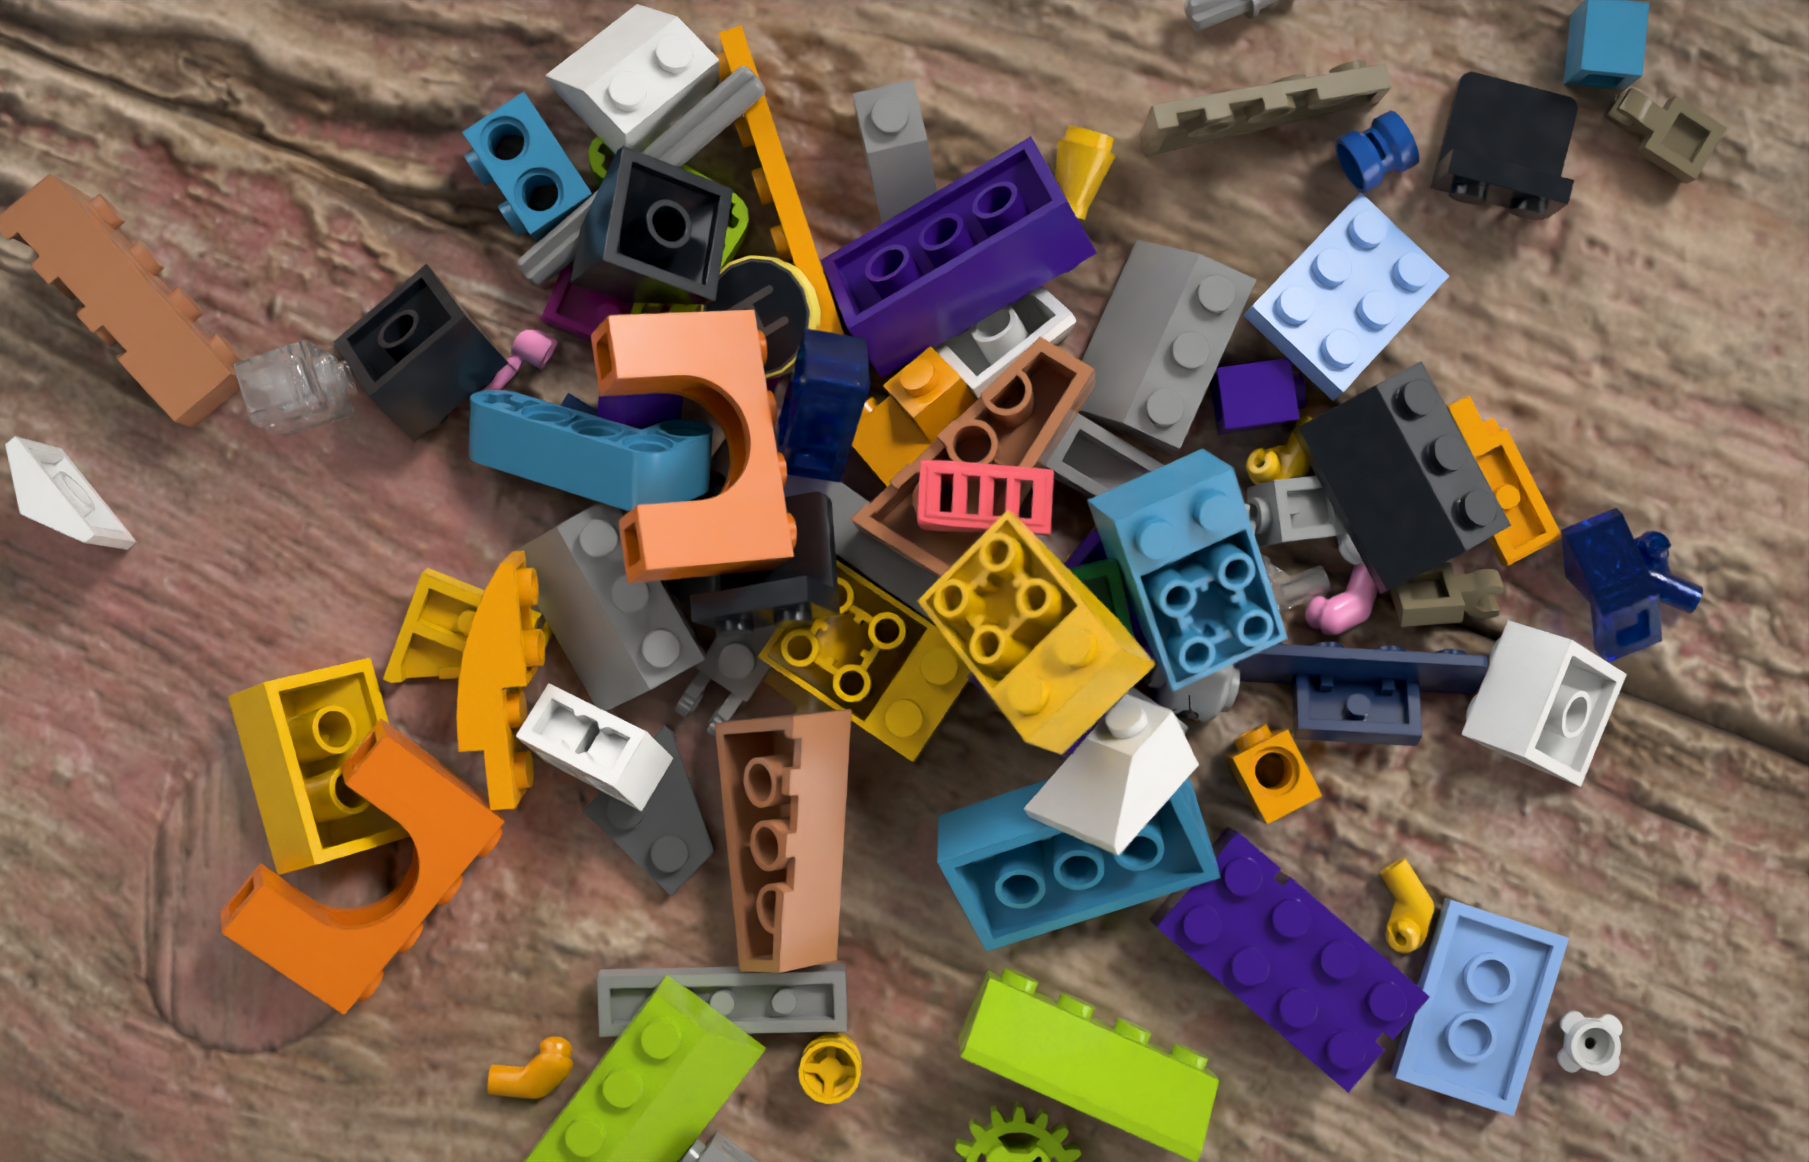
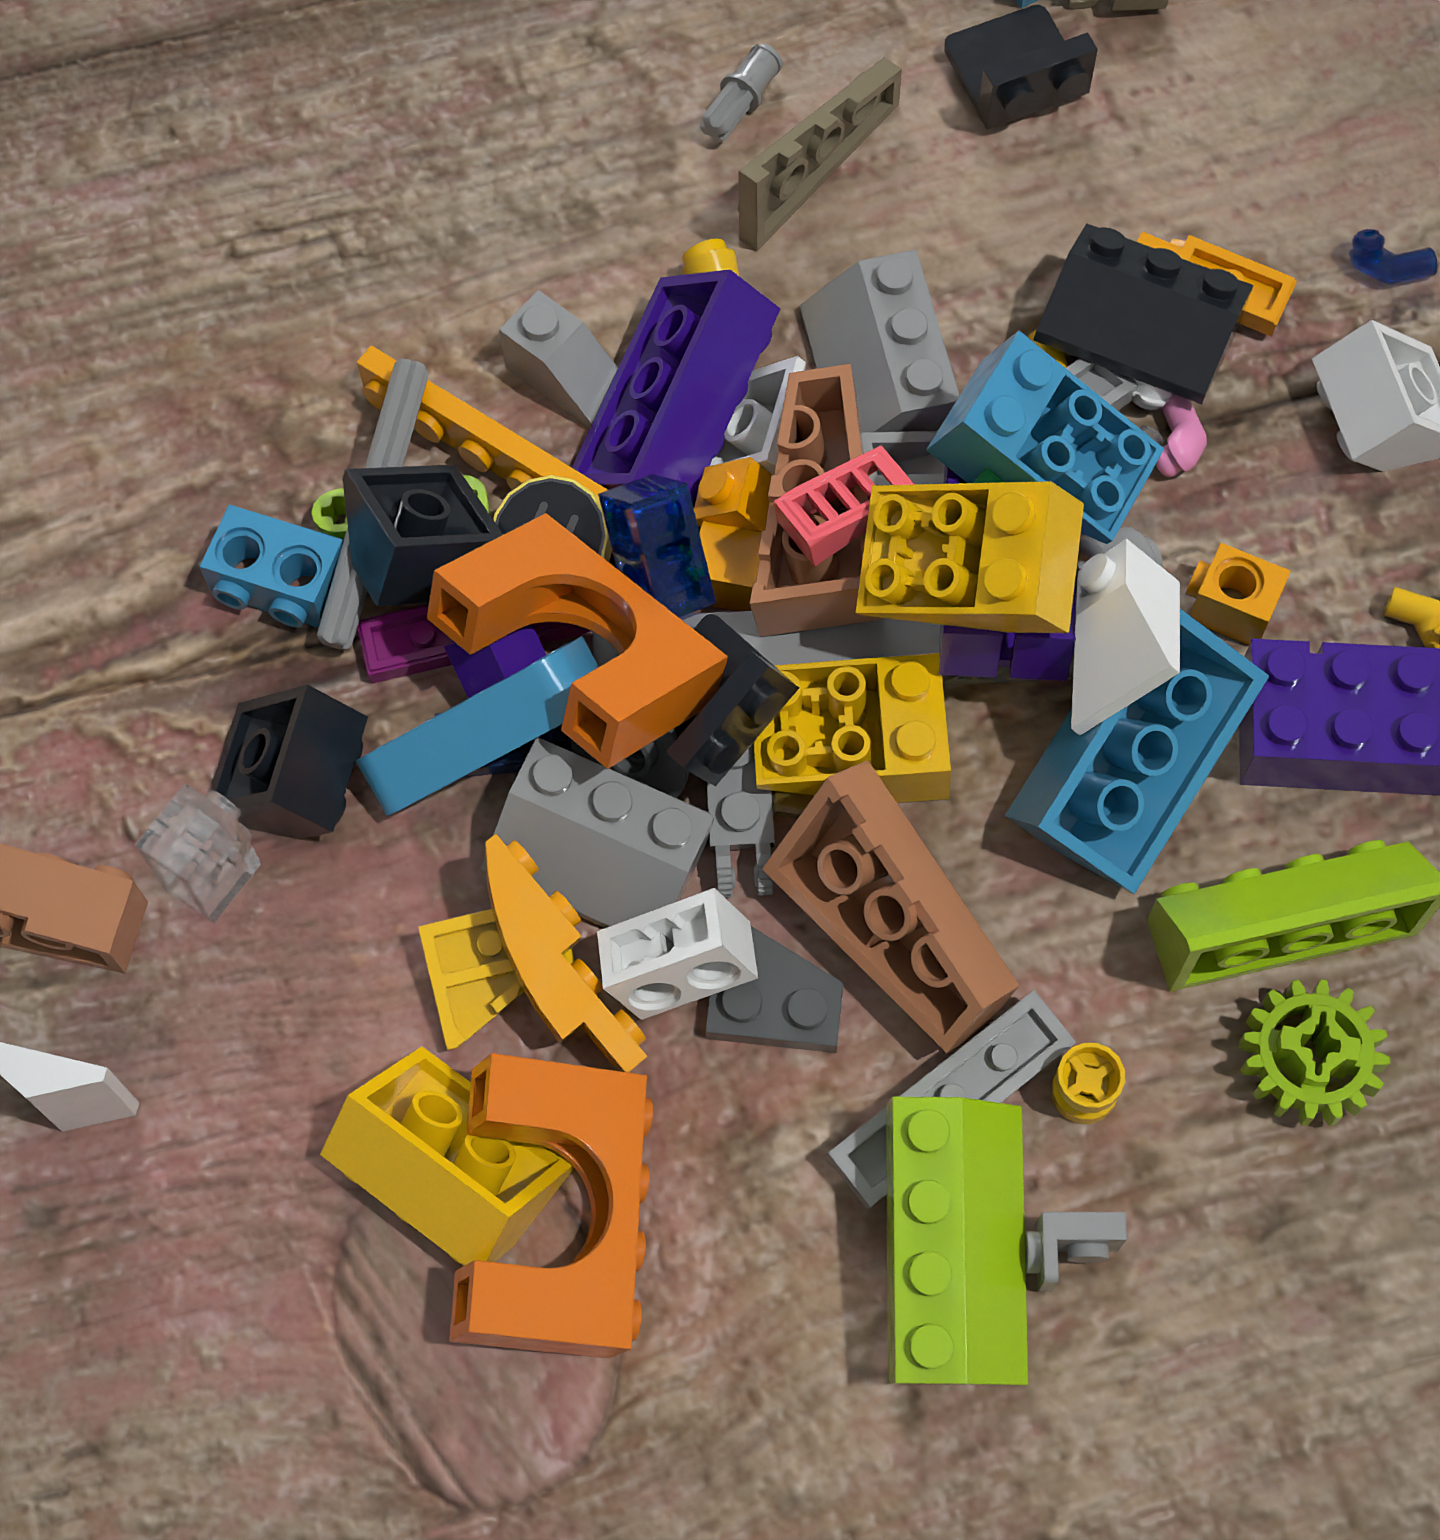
camera: 35 degrees left, 20 degrees down
bright pink hand [481,330,558,391] -> none
light orange arm [487,1036,574,1099] -> none
white slope [545,4,719,154] -> none
dark purple brick [1210,358,1306,435] -> none
dark blue bracket [1234,642,1488,746] -> none
light blue plate [1243,193,1449,401] -> none
blue wheel [1335,110,1419,194] -> none
dark tan plate [1390,562,1504,627] -> none
clear blue slope [1561,508,1662,662] -> none

